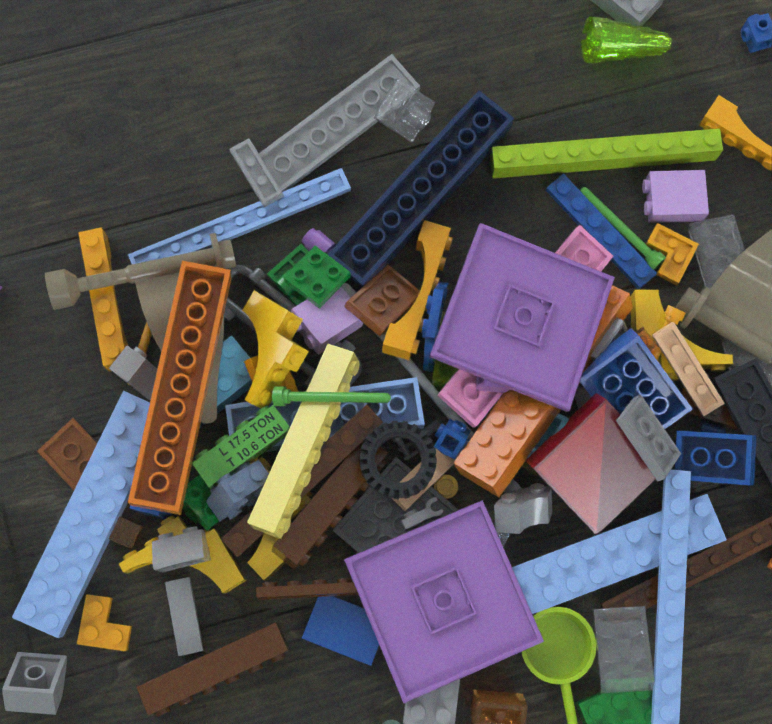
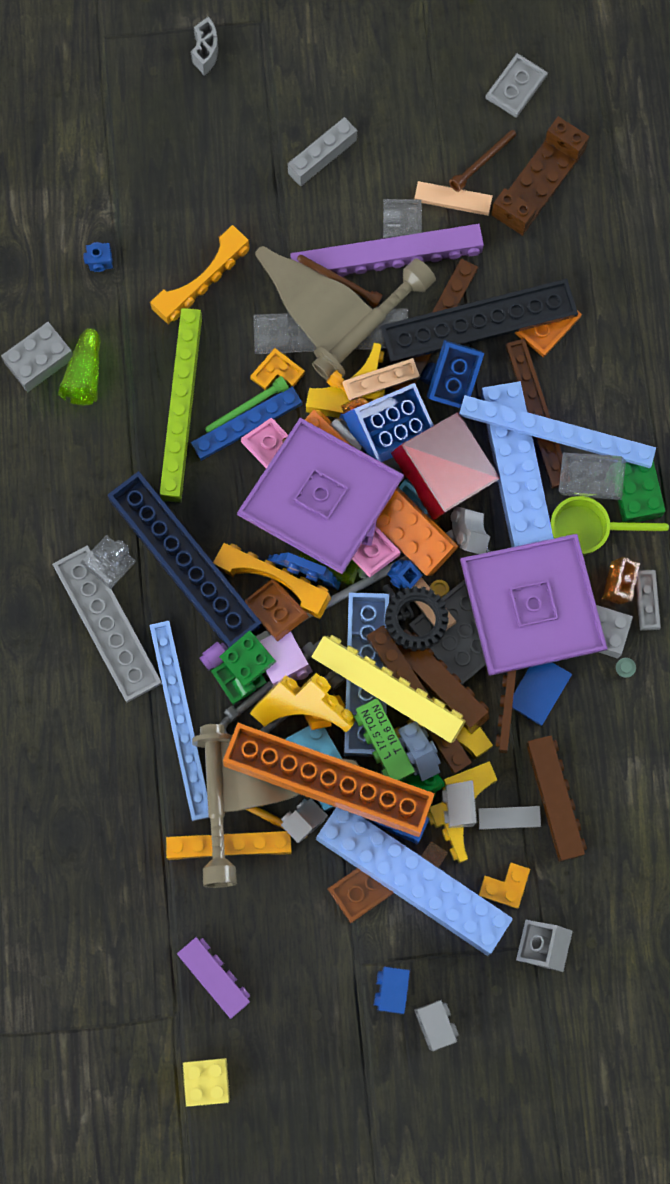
camera: 80 degrees left, 0 degrees up
light grey tile [229,138,284,208] -> none
bright green piece [272,386,391,406] -> none
light grey plate [401,497,443,531] -> none
light grey tile [616,395,681,481] -> none
lavender brick [642,170,709,223] -> none

